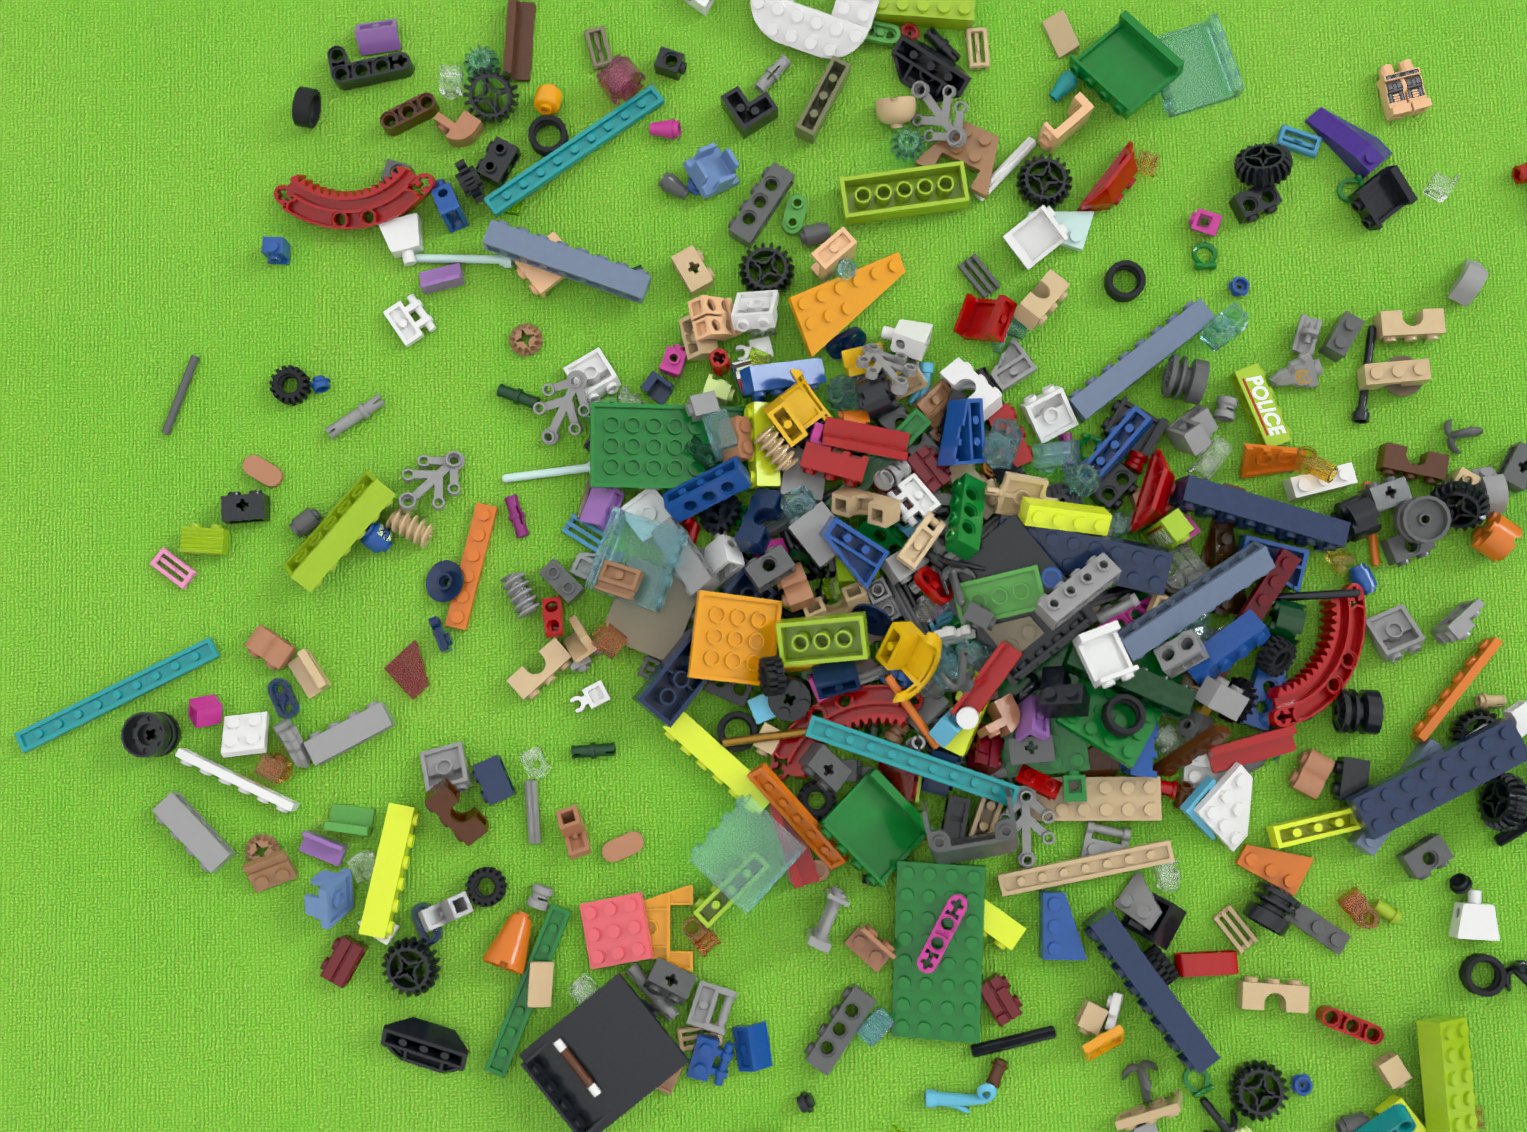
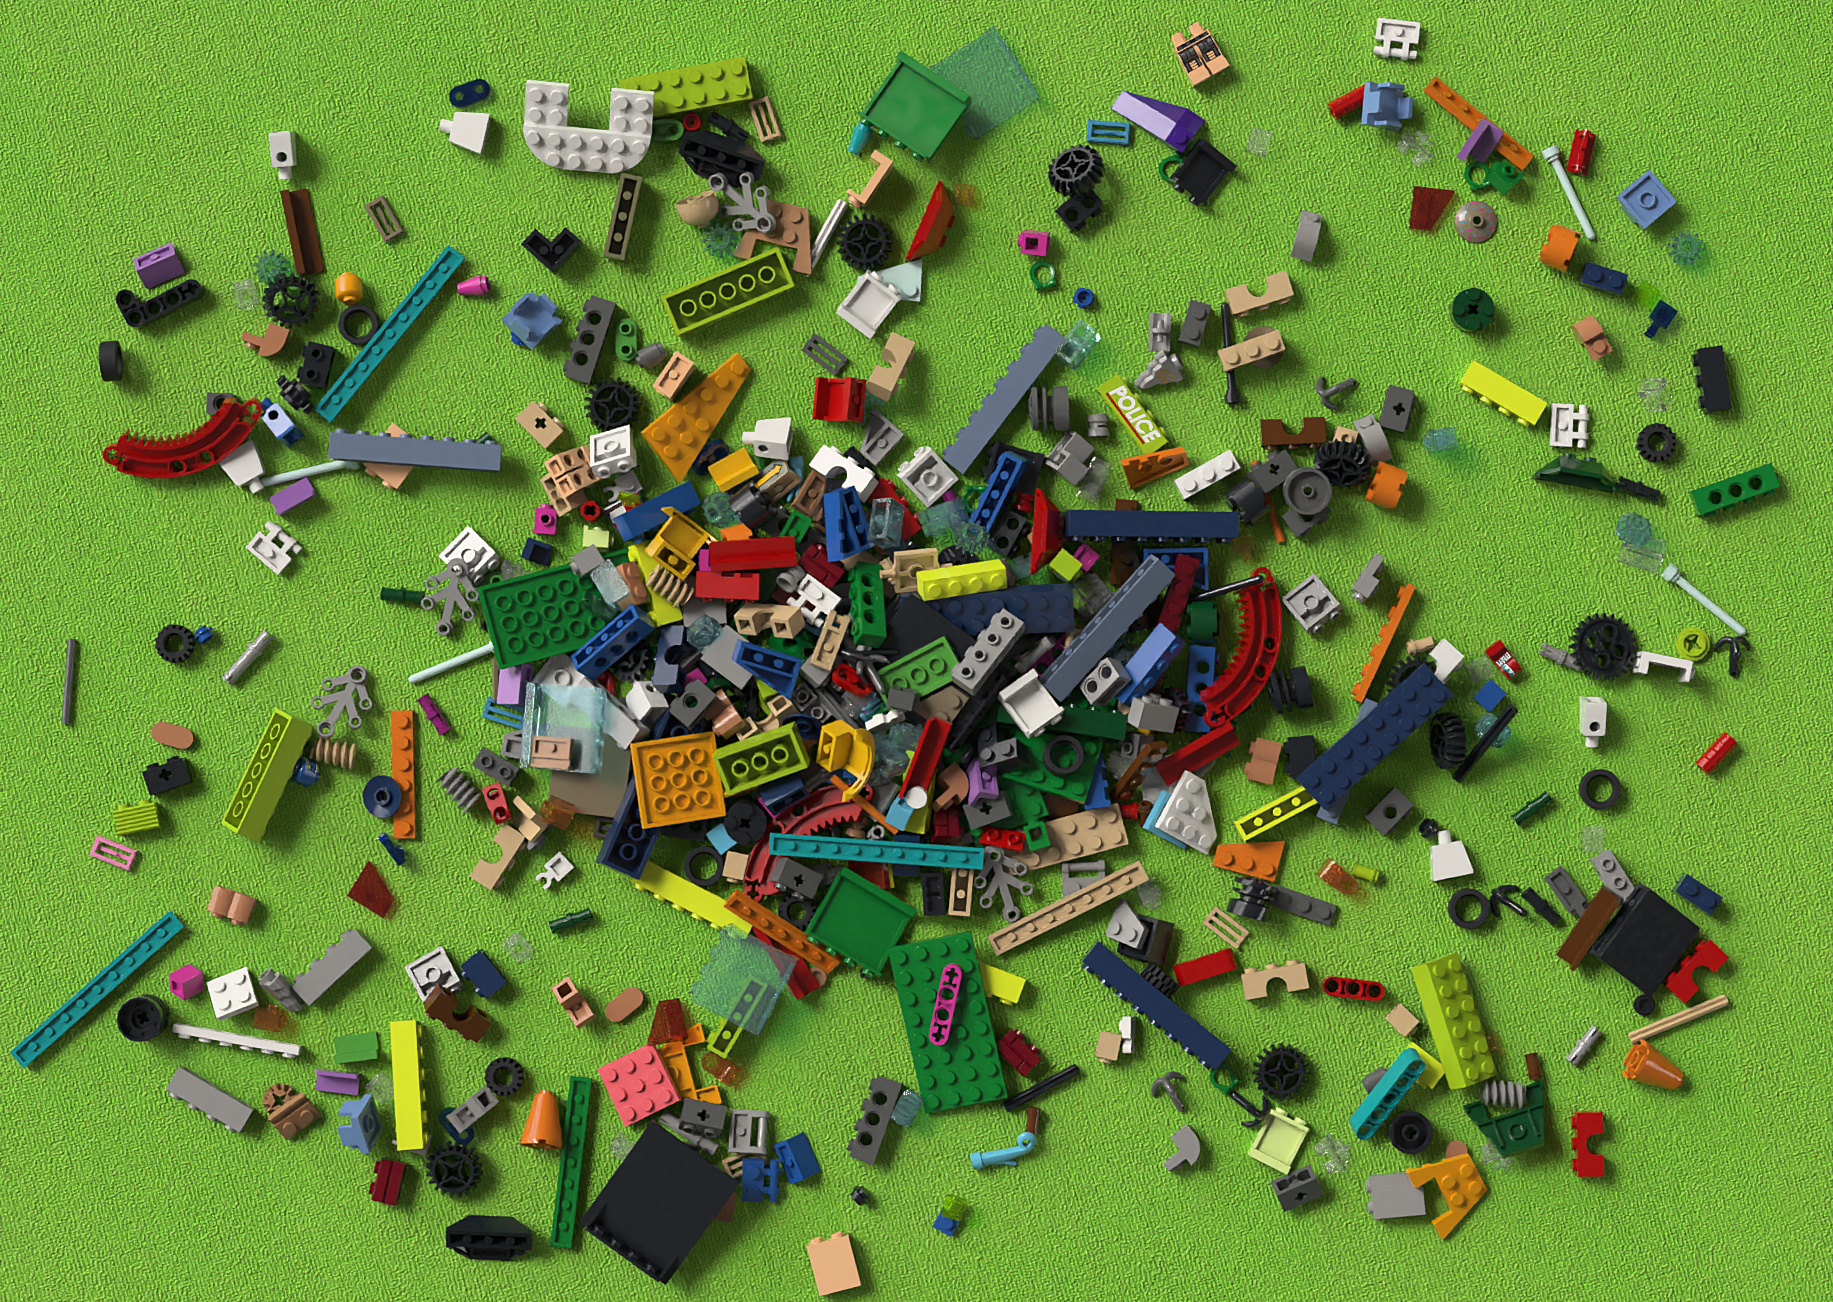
camera: 15 degrees left, 5 degrees up
blue brick [262,236,291,265] -> none
clear blue plate [268,678,300,719] -> none
tan panel [288,648,332,698] -> none
dark grey brick [289,507,322,538] -> none
beam [380,92,439,136] -> none
medium nougat gear [509,323,543,356] -> none
light grey axle [524,780,541,844] -> none
light grey wheel [526,883,554,911] -> none
tan slope [527,961,554,1008] -> none
reddish brown bar [553,1038,601,1097] -> none
clear pink brick [596,54,646,105] -> none
black brick [654,46,687,81] -> none
dark grey cone [658,172,690,200] -> none
pearl gold bar [722,727,808,747] -> none
light grey pin [754,55,791,94] -> none
black tyre [758,656,787,697] -> none
light grey fence [805,885,850,953] -> none
clear neon green plate [821,577,841,601] -> none
clear light blue plate [837,258,857,280] -> none
nougat bracket [844,923,896,972] -> none
light grey plant [856,343,917,395] -> none
light grey plate [873,470,894,491] -> none
dark grey windscreen [921,786,1019,864] -> none
dark grey piece [940,649,975,693] -> none
blue wedge [1039,891,1087,960] -> none
blue tile [1041,567,1063,589] -> none
tan slope [1042,10,1080,59] -> none
light orange plate [1082,1024,1125,1062] -> none
black tyre [1104,260,1146,302] -> none
tan wing [1114,1089,1183,1131] -> none
black tyre [1255,635,1297,678] -> none
blue plate [1291,1074,1313,1096] -> none
clear yellow piece [1293,446,1339,484] -> none
blue brick [1348,563,1378,596] -> none
none -> clear red wing [647,998,688,1046]

